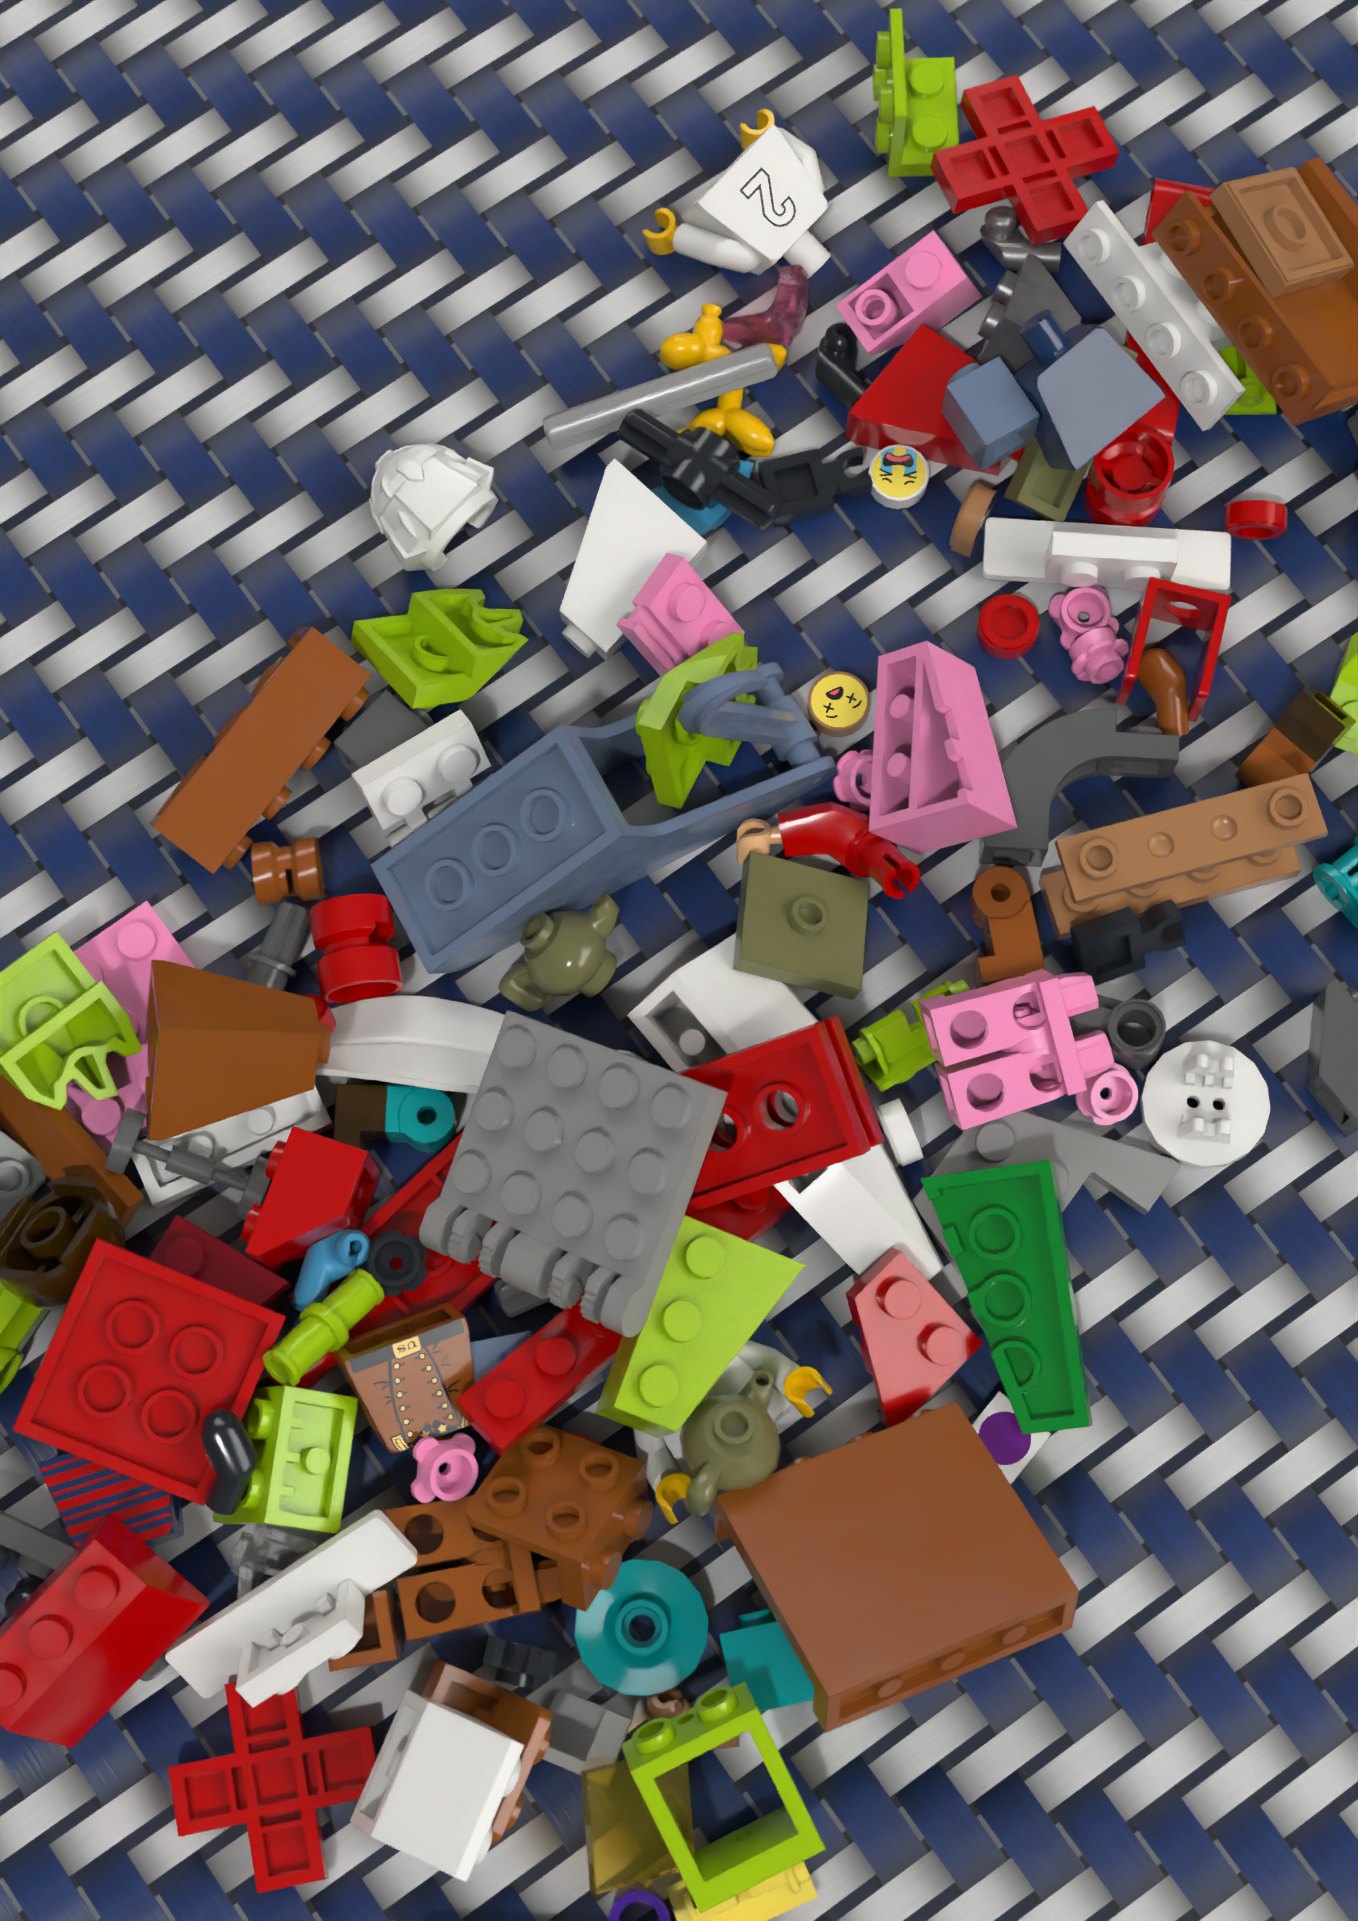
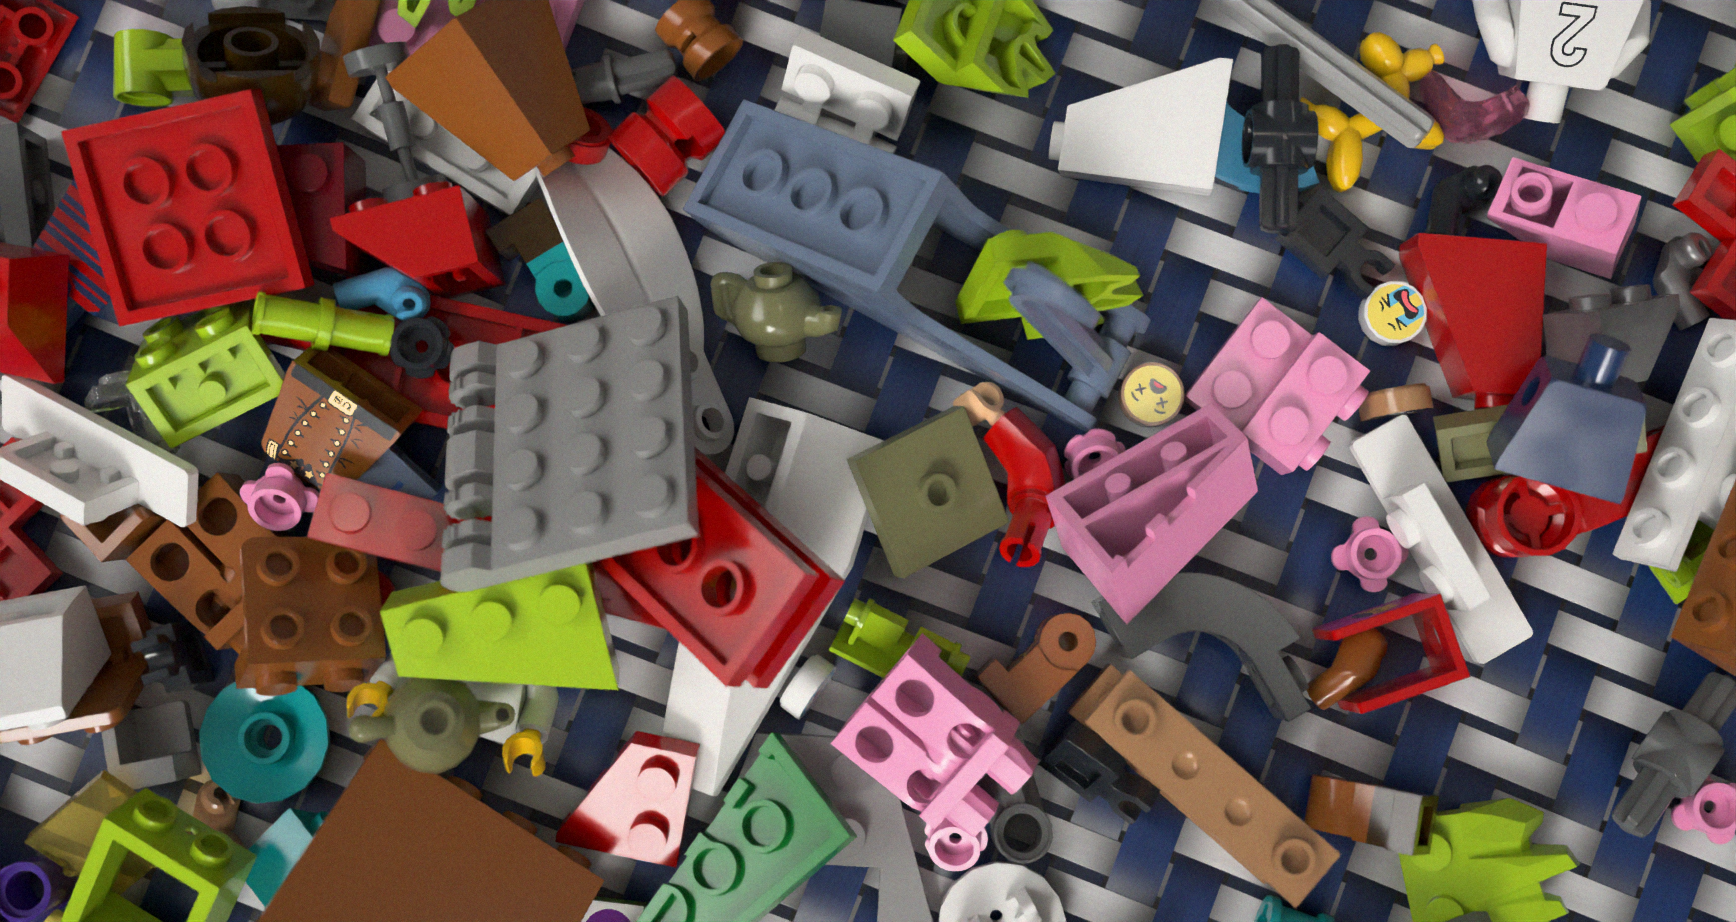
camera: 55 degrees right, 10 degrees up
black arm [200,1408,258,1515] -> none
bright pink plate [616,553,745,677] -> none
sand blue brick [941,356,1040,471] -> none
red tile [976,594,1040,660] -> none
bright pink plate [1069,627,1129,684] -> none
red tile [1224,500,1288,540] -> none
none -> bright pink plate [1184,297,1370,475]

